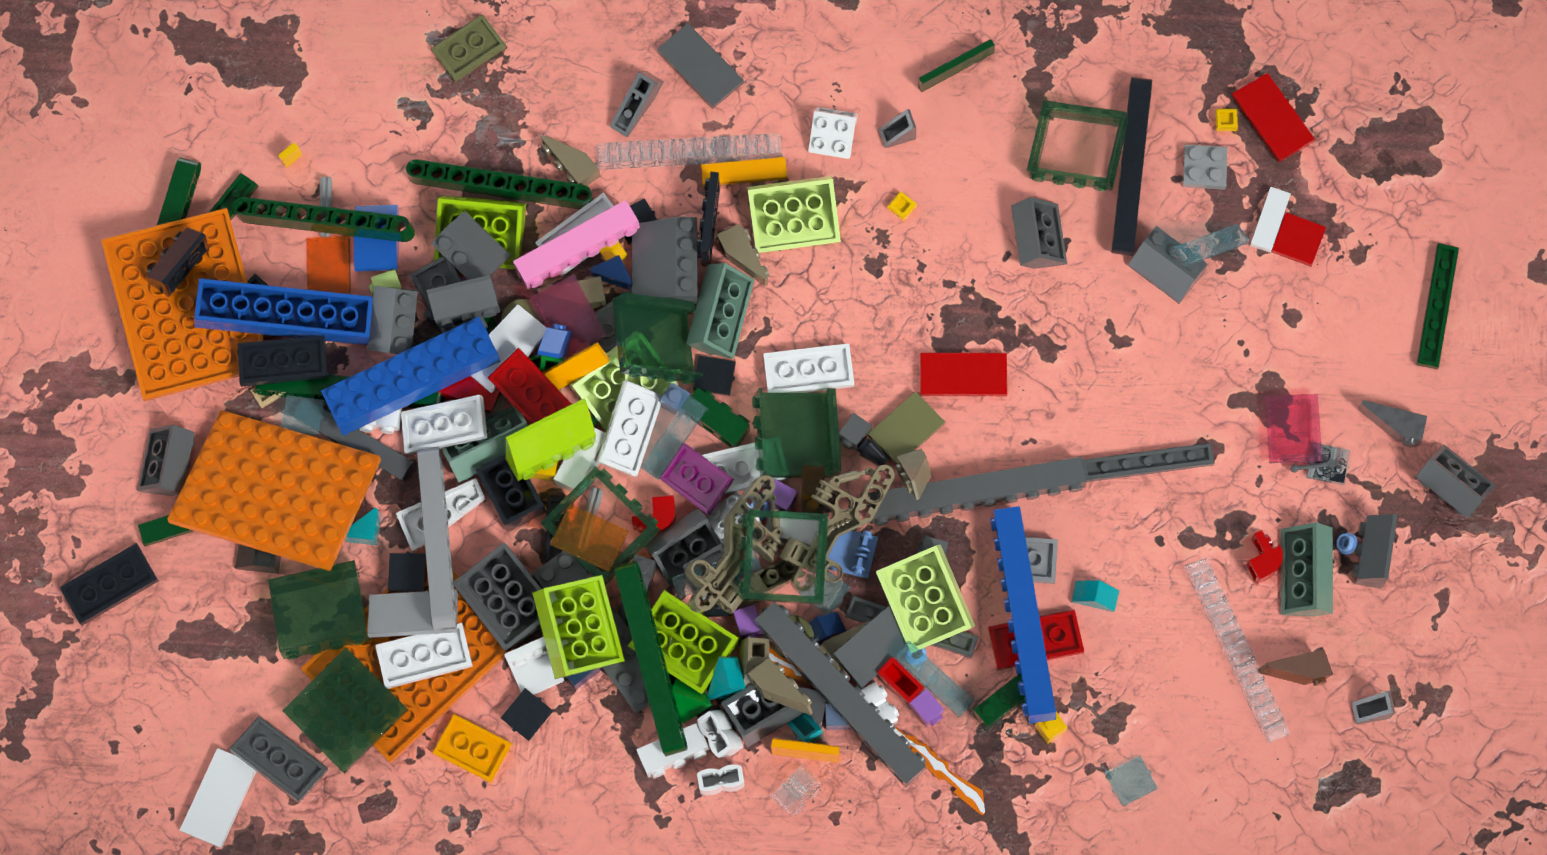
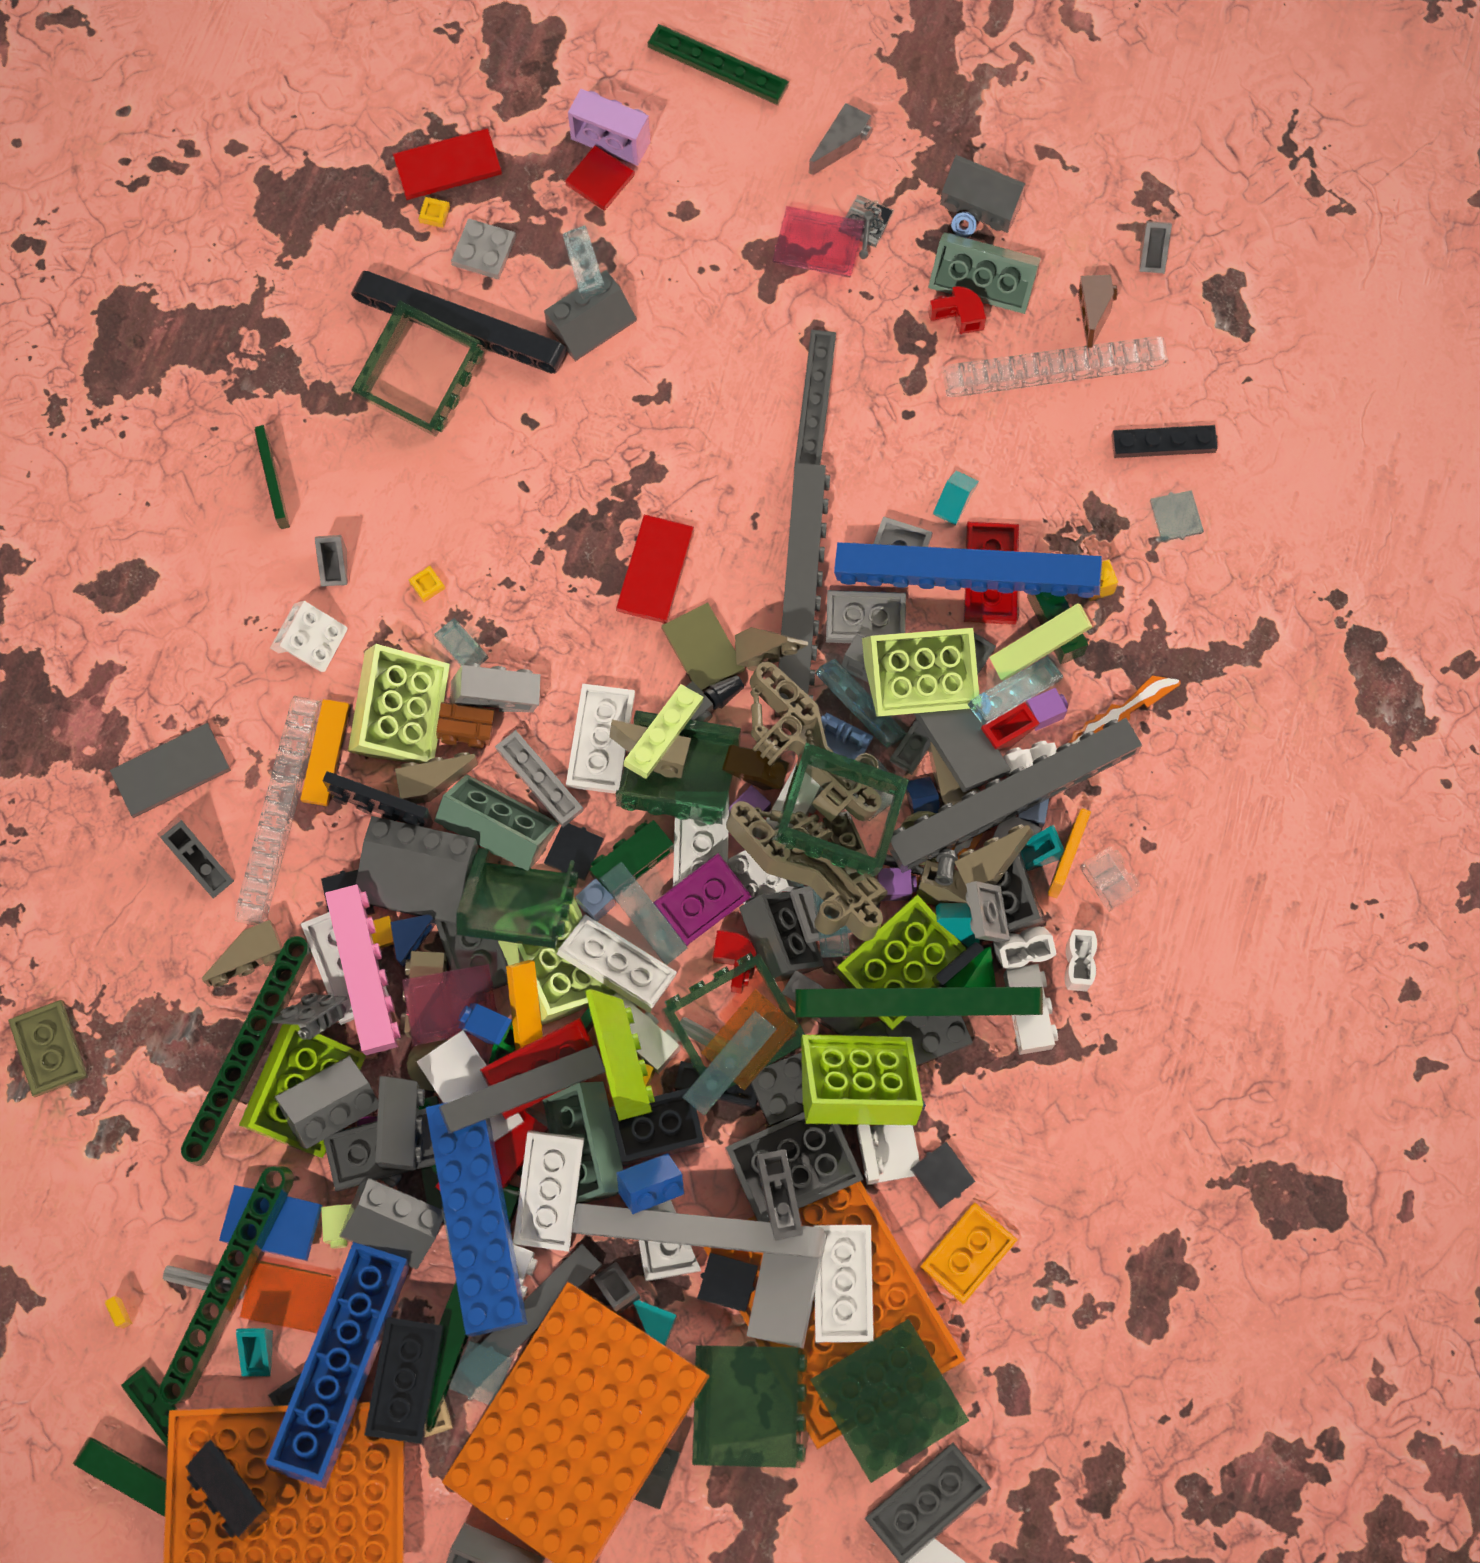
camera: 80 degrees left, 0 degrees up
dark grey slope [1011,197,1067,269] -> none
white tile [1250,187,1291,253] -> none
dark grey slope [1416,445,1496,518] -> none
none -> teal slope [236,1328,273,1377]
none -> dark grey hinge [272,993,347,1040]
none -> clear light blue tile [434,618,488,666]
none -> dark orange brick [436,702,494,749]
none -> dark grey tile [439,1045,605,1134]
none -> light grey wedge [450,663,541,712]
none -> light grey plate [495,730,584,827]
none -> lavender brick [568,88,650,166]
none -> flat silver slope [593,1262,641,1314]
none -> dark tan slope [609,719,691,778]
none -> blue brick [616,1153,684,1214]
none -> yellowish green plate [623,684,703,779]
none -> clear light blue tile [682,1011,776,1116]
none -> flat silver slope [757,1149,803,1241]
none -> clear light blue tile [815,659,907,749]
none -> light grey tile [826,590,906,643]
none -> black tile [932,942,984,987]
none -> dark grey pin [935,849,958,886]
none -> light grey plate [966,881,1010,942]
none -> yellowish green tile [989,603,1092,680]
none -> black plate [1111,425,1218,458]

